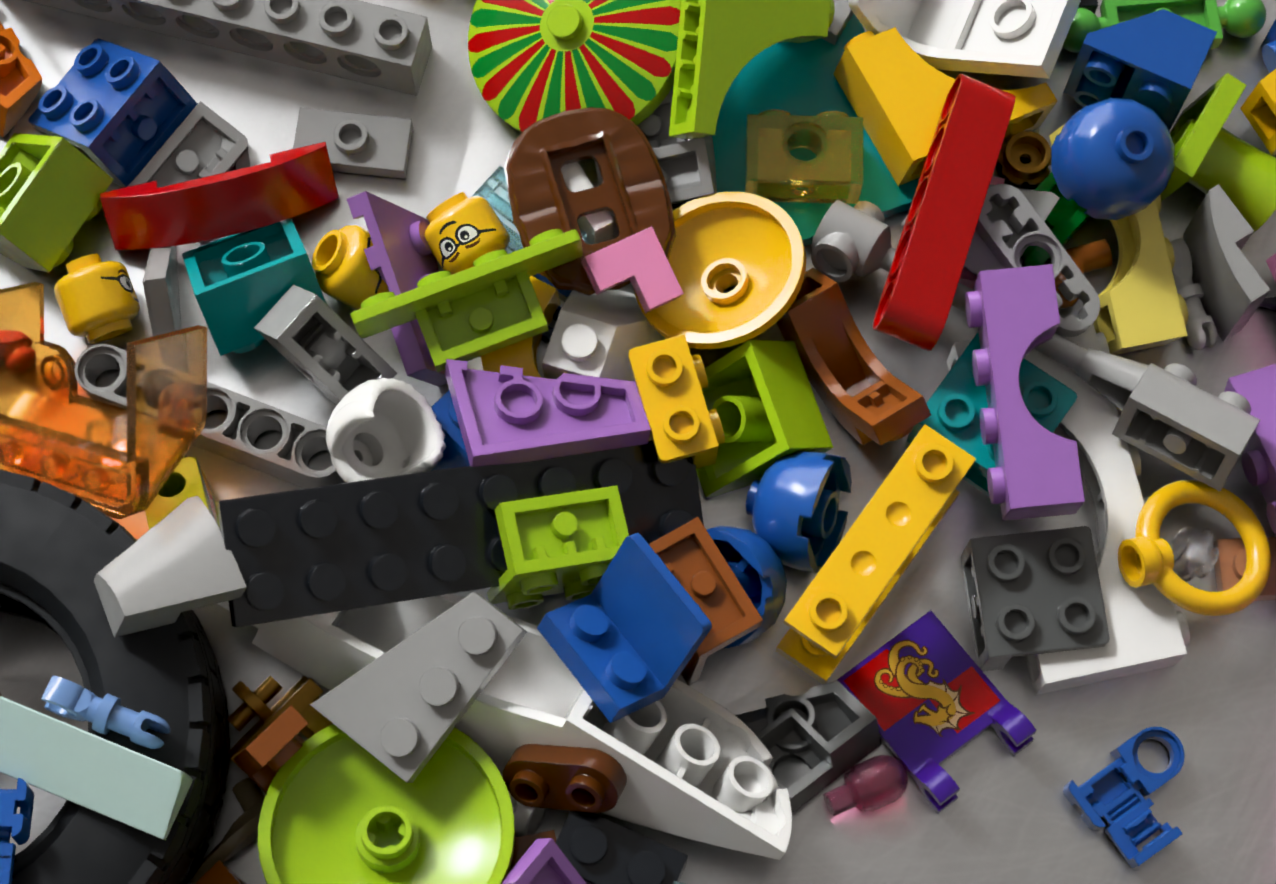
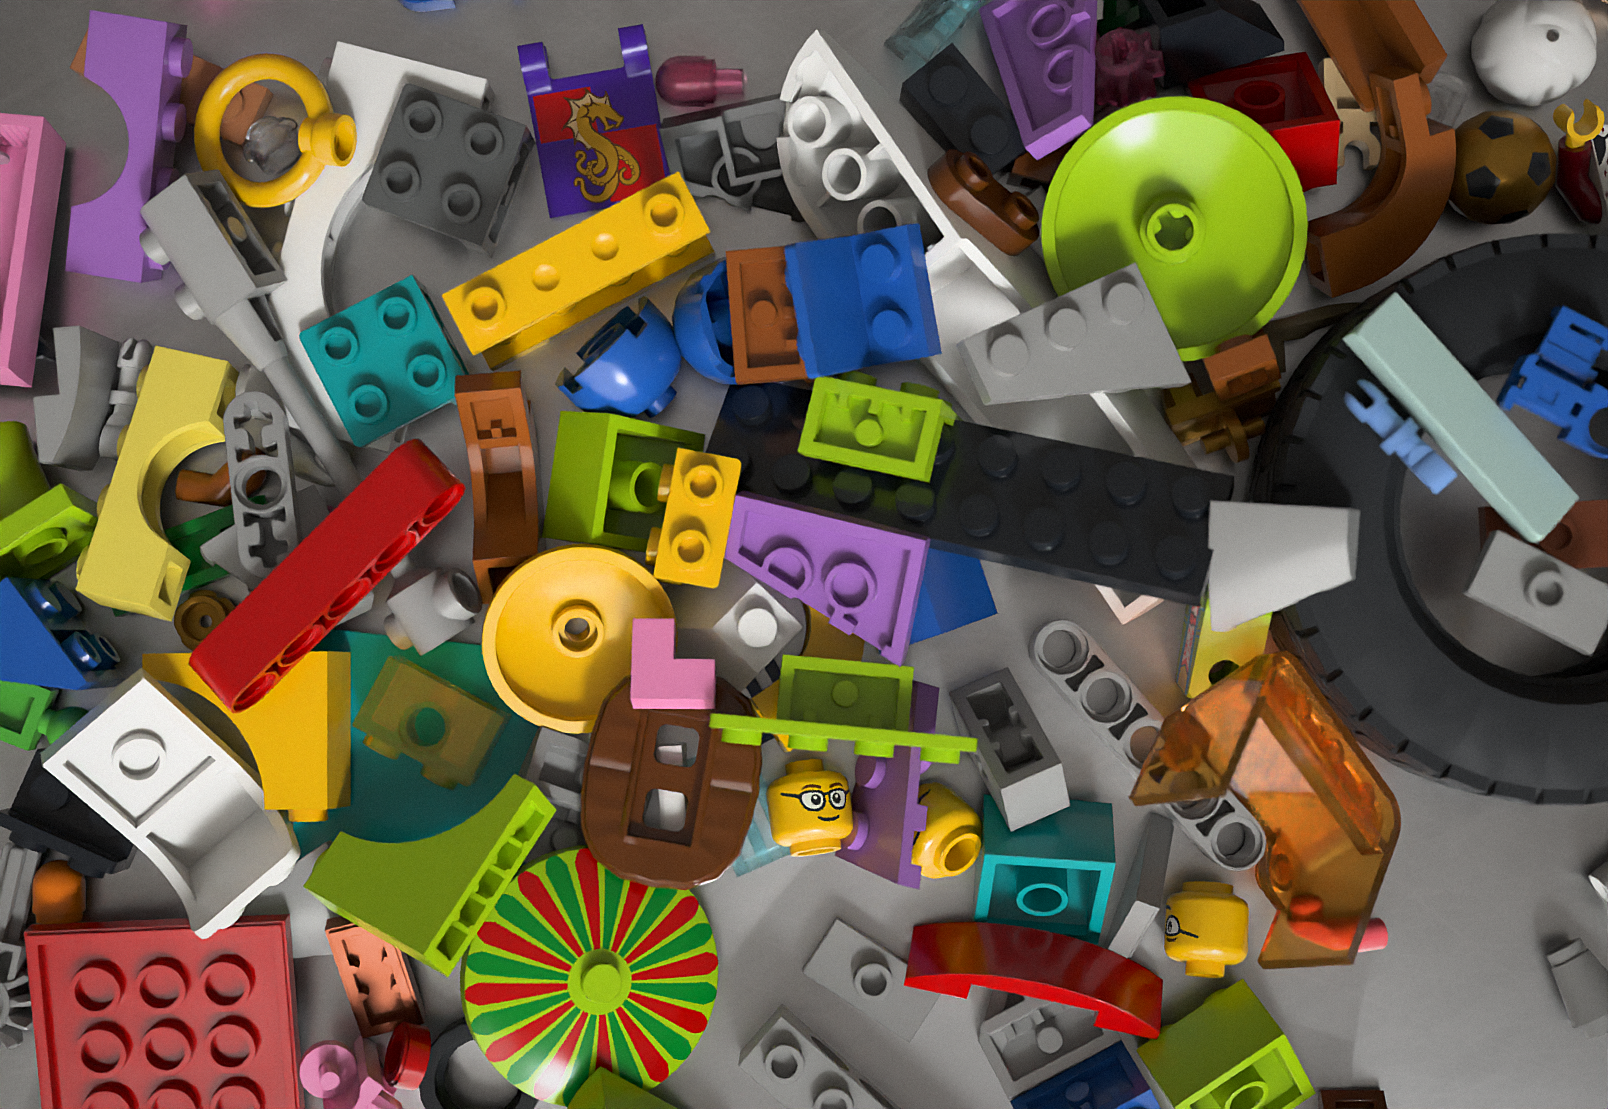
camera: 155 degrees left, 15 degrees up
white piece [326,378,446,483] -> none
medium lavender arch [965,264,1085,521] -> none
blue cylinder [1051,98,1175,220] -> none

